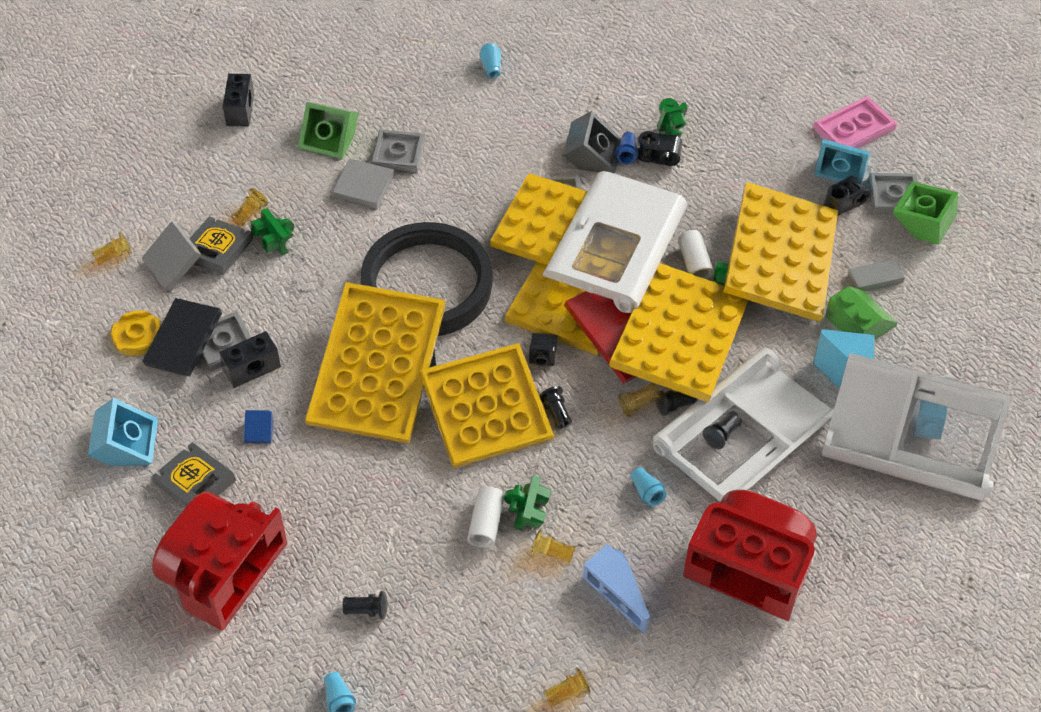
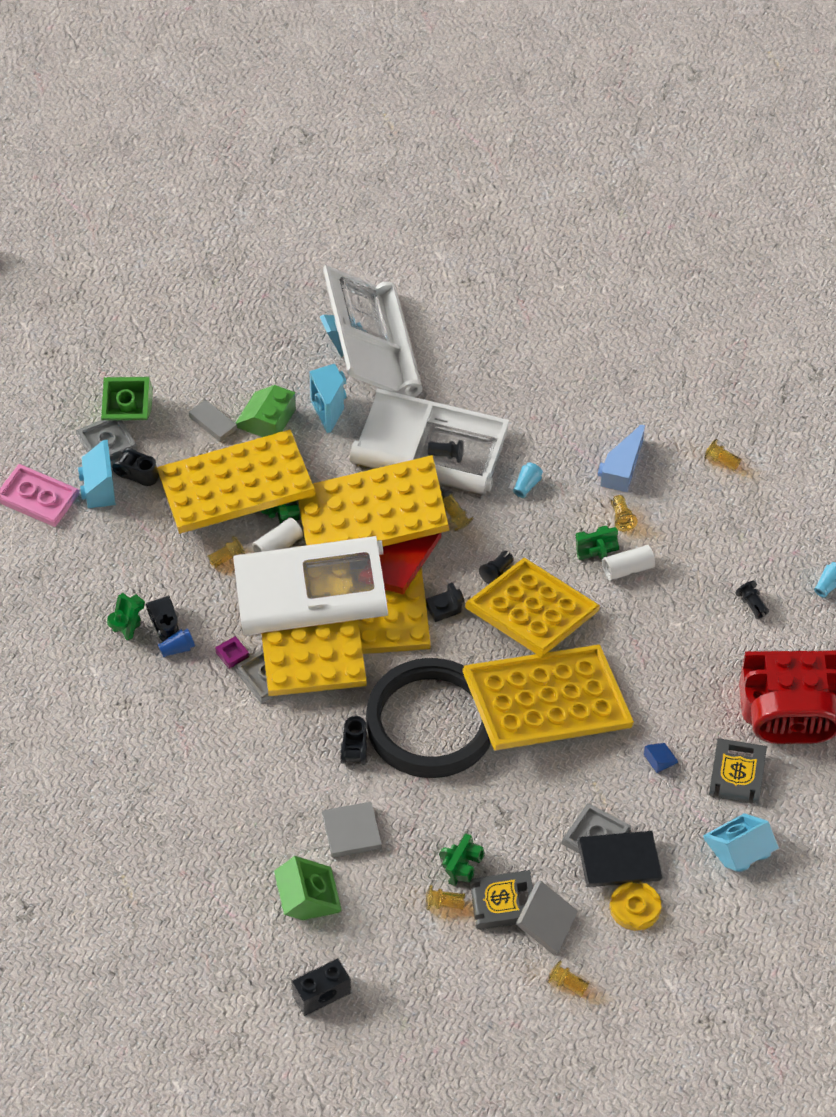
camera: 120 degrees left, 0 degrees up
black brick [219,331,281,388] -> none
light grey tile [371,129,426,174] -> none
medium azure cone [479,43,501,78] -> none
dark grey slope [563,111,622,173] -> none
red brick [683,489,817,622] -> none
none -> clear yellow pin [207,536,245,569]
none -> magenta plate [215,636,249,669]
none -> black piece [340,716,367,765]

